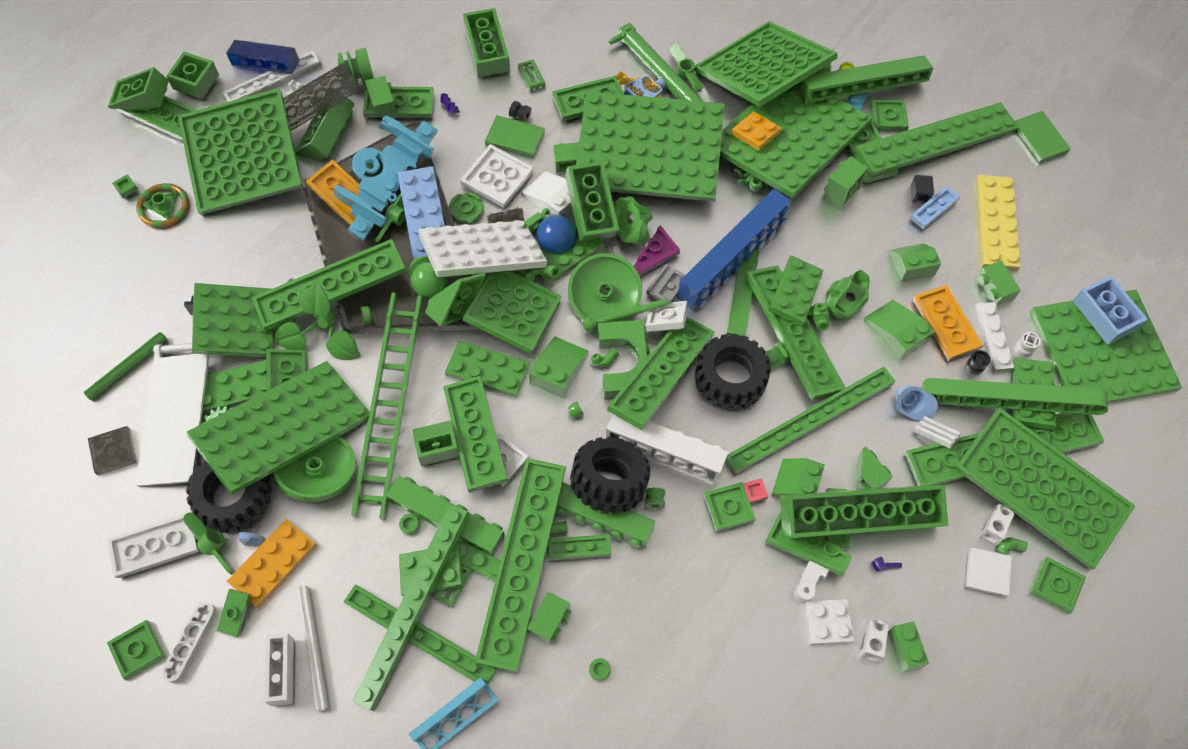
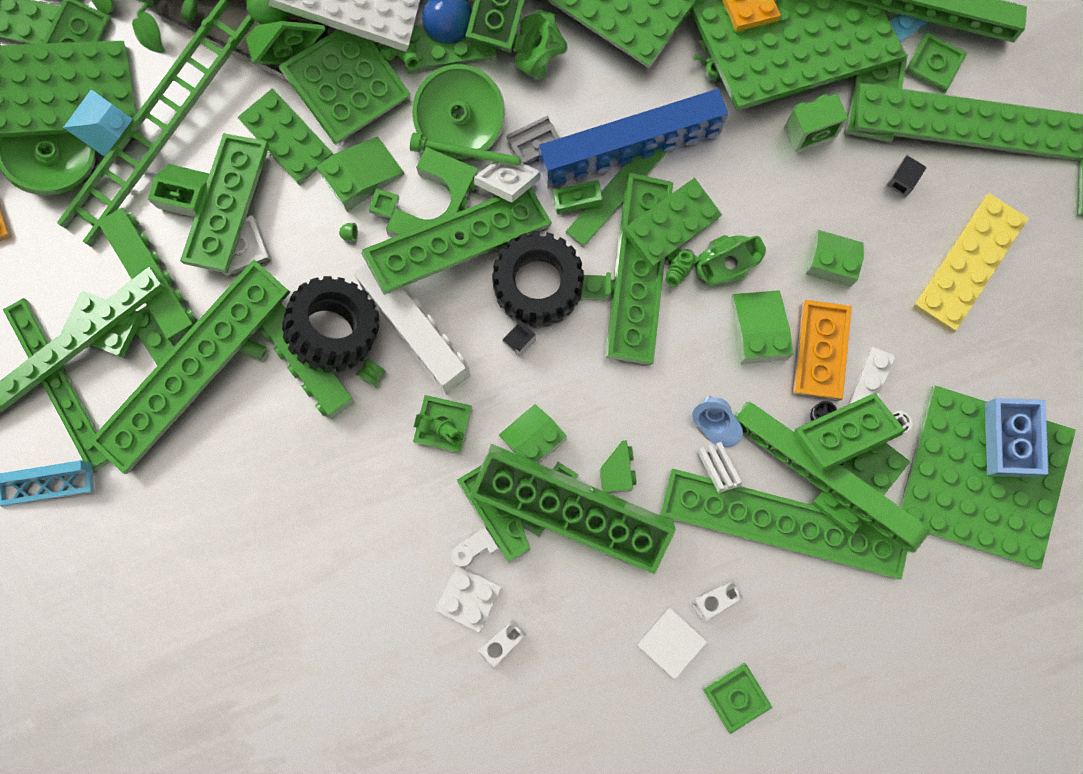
camera: 30 degrees right, 15 degrees up
bright green tile [399,514,420,536] -> none
bright green tile [434,564,473,608] -> none
bright green brick [527,591,572,645] -> none
bright green plate [548,534,611,561] -> none
bright green tile [589,658,611,682] -> none
bright green arm [591,348,619,367] -> none
magenta wing [634,225,680,276] -> none
bright green plate [726,367,895,475] -> none
coral plate [743,478,769,504] -> none
dark purple hand [871,557,902,572] -> none
bright green brick [888,621,929,673] -> none
light blue plate [910,186,960,229] -> none
bright green plate [955,407,1135,570] -> none
bright green brick [977,261,1021,306] -> none
bright green arm [997,537,1028,555] -> none
none -> medium azure slope [63,90,133,157]
none -> bright green tile [369,188,400,219]
none -> bright green piece [413,414,464,446]
none -> black panel [502,319,536,357]
none -> bright green plate [553,179,603,214]
none -> bright green plate [793,393,905,473]

